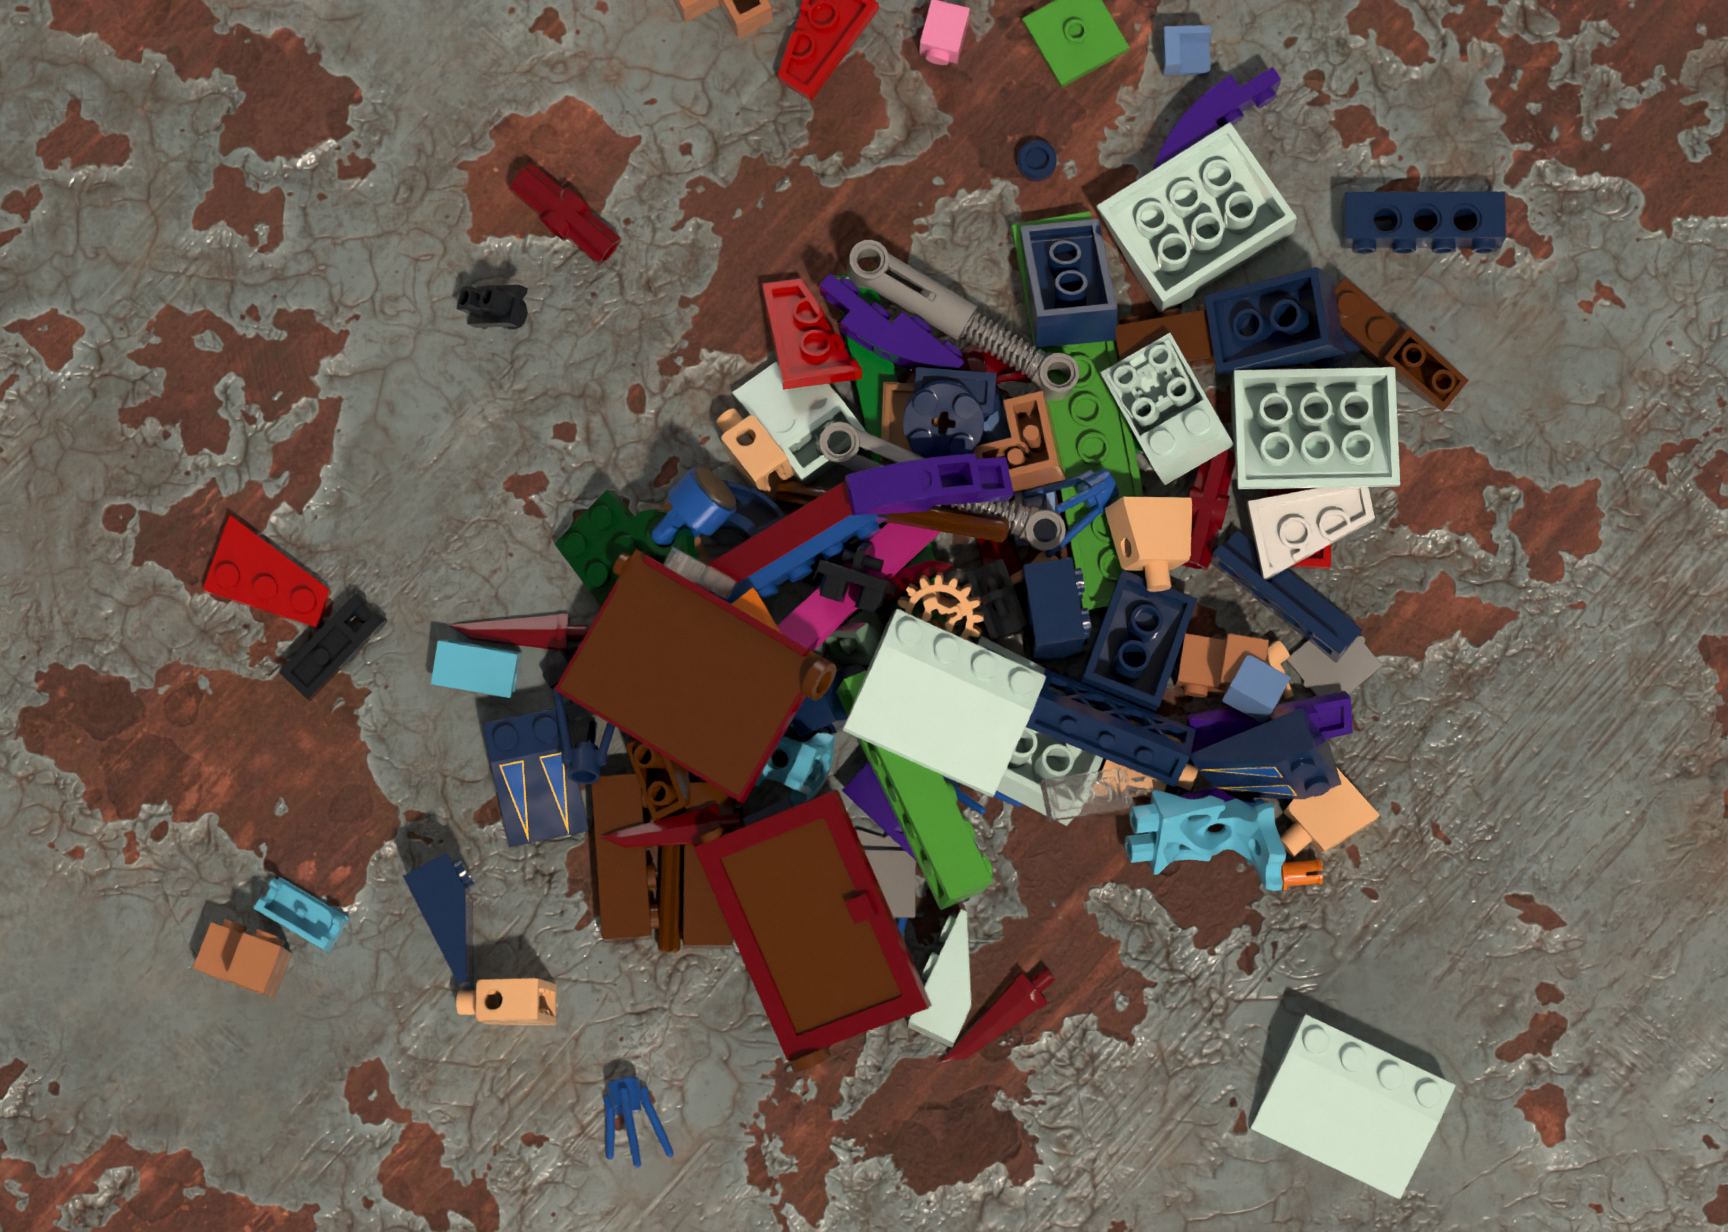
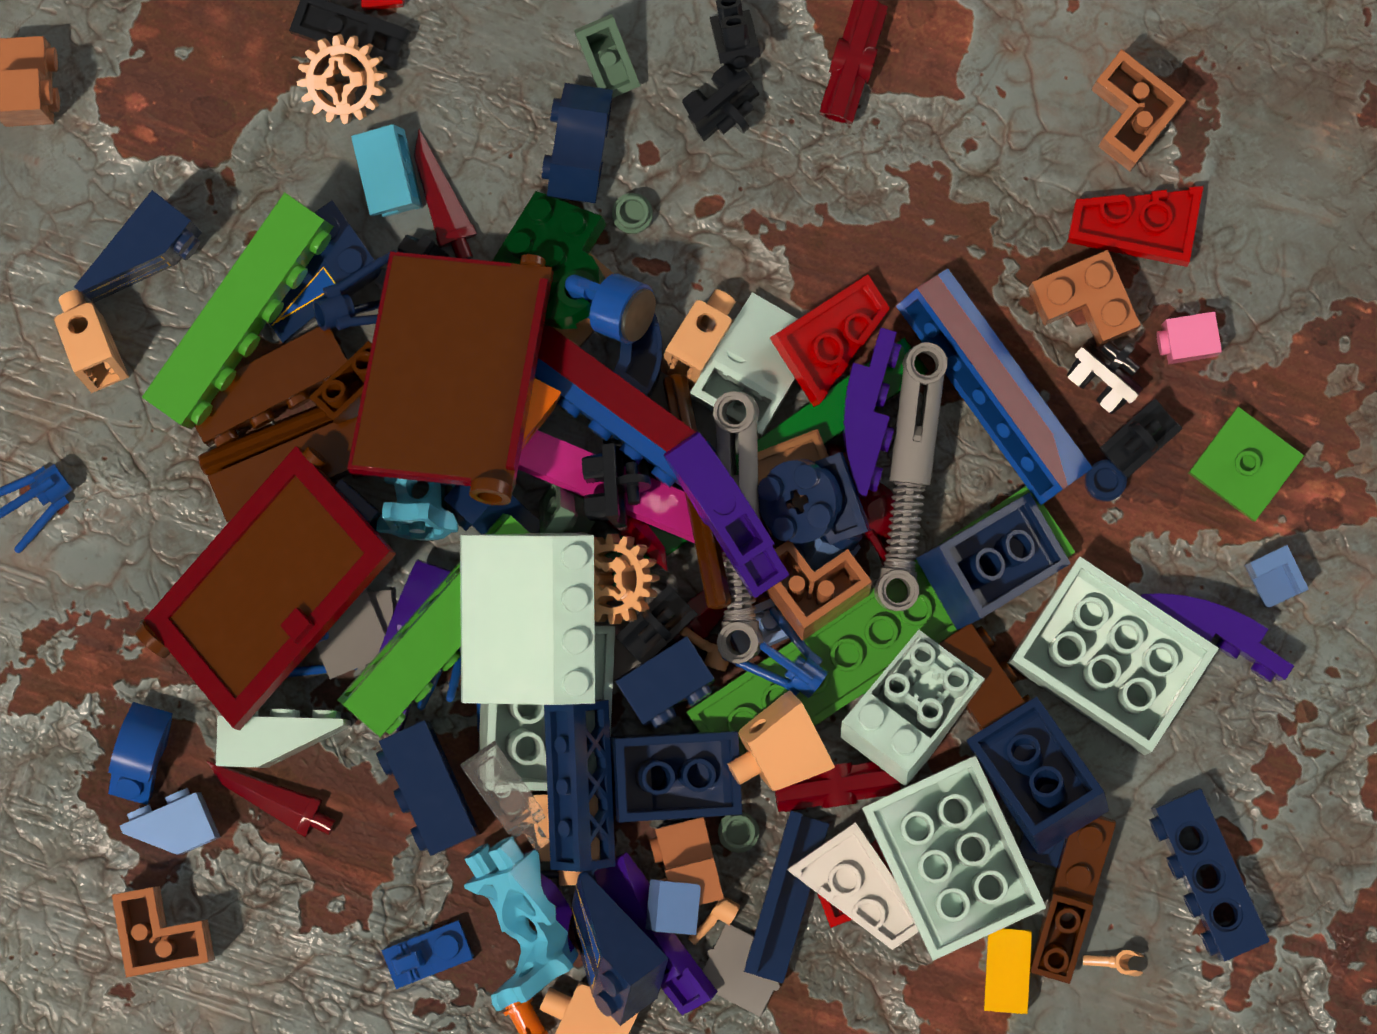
camera: 70 degrees right, 5 degrees up
medium azure hinge [254,877,350,953] -> none
dark red bar [598,804,741,847] -> none
clear beam [663,547,737,599] -> none
none -> blue brick [108,702,173,805]
none -> nougat brick [112,886,215,978]
none -> light blue slope [120,788,221,855]
none -> bright green brick [142,192,334,430]
none -> light nougat gear [297,34,388,124]
none -> dark blue brick [376,720,481,856]
none -> blue hinge [381,920,474,989]
none -> dark blue brick [541,83,613,203]
none -> sand green slope [574,14,641,98]
none -> sand green plate [612,193,653,234]
none -> black hips [682,64,760,141]
none -> sand green plate [718,812,759,853]
none -> blue brick [896,269,1093,506]
none -> yellow slope [984,928,1032,1014]
none -> nougat brick [1028,250,1141,347]
none -> hips [1067,341,1143,414]
none -> light nougat hand [1083,950,1144,977]
none -> black hips [1099,398,1183,479]

